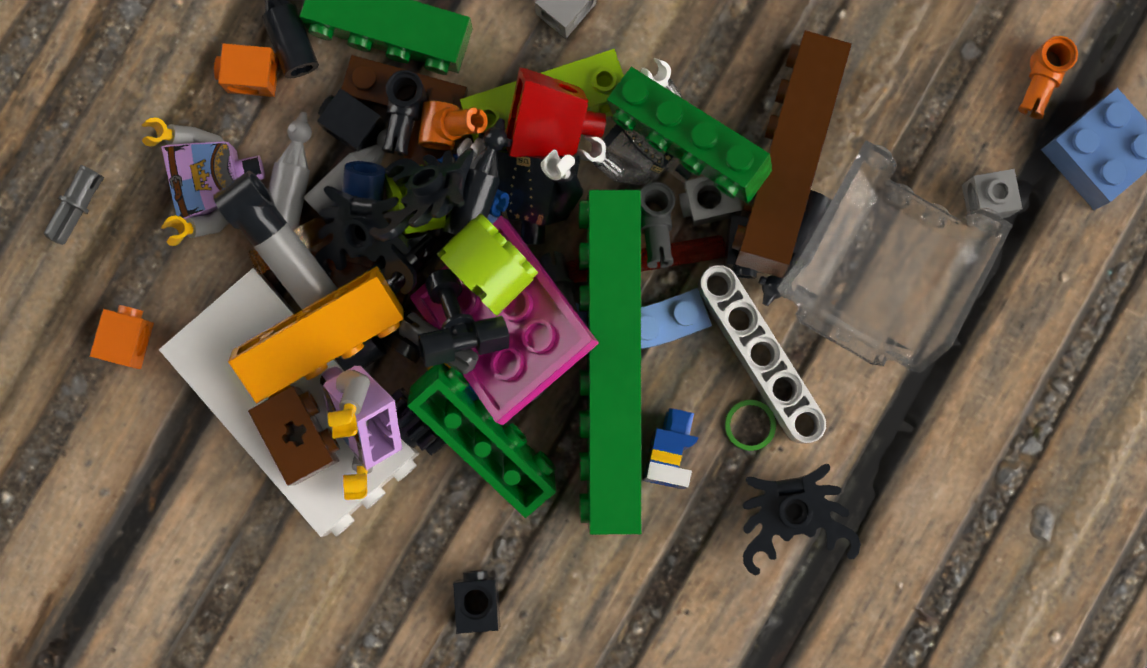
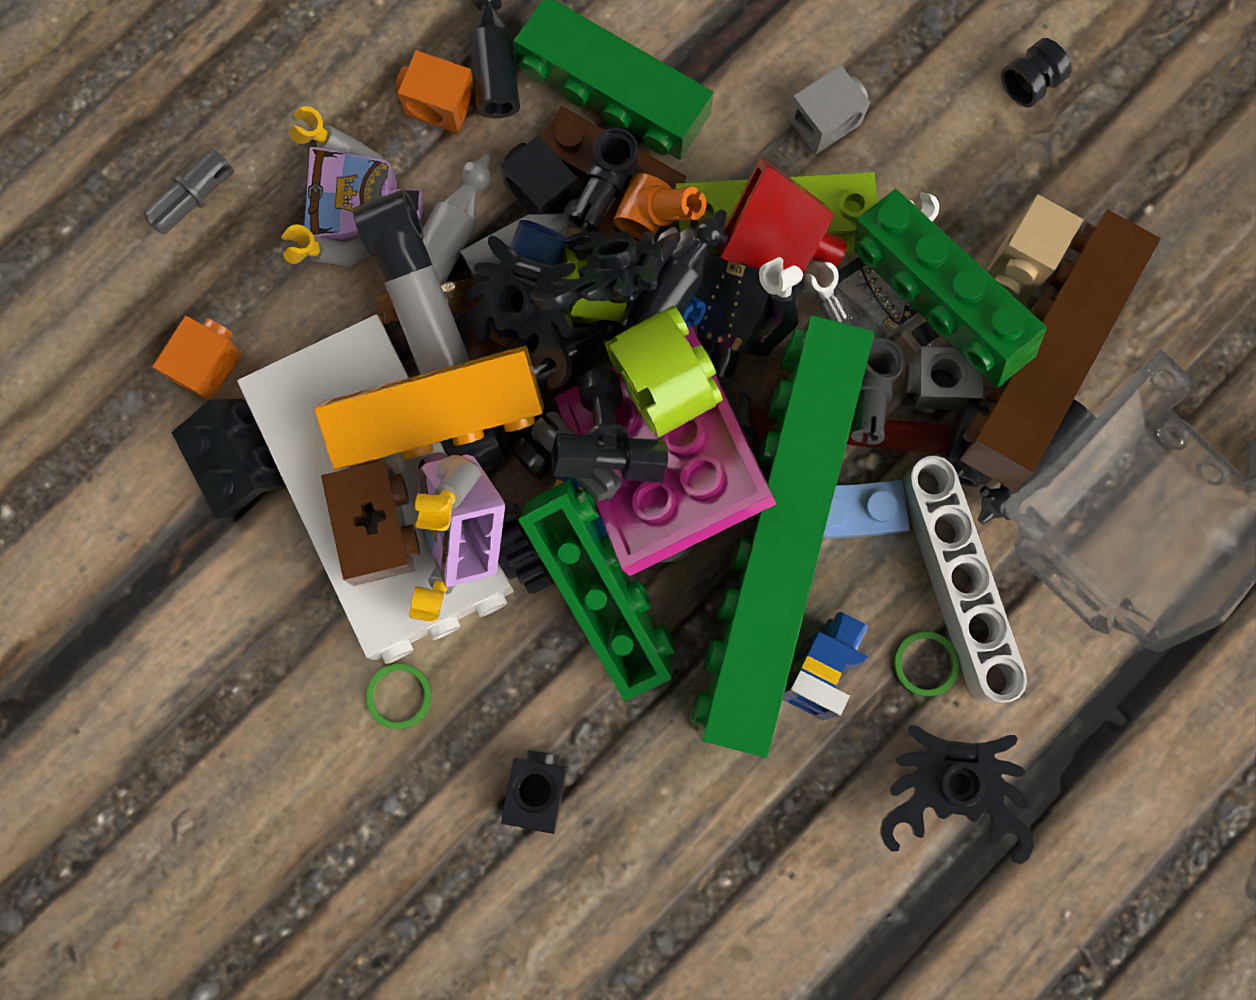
camera: 10 degrees right, 5 degrees down
none -> black bracket [171,399,286,519]
none -> bright green piece [366,664,432,729]
none -> tan brick [986,194,1084,304]

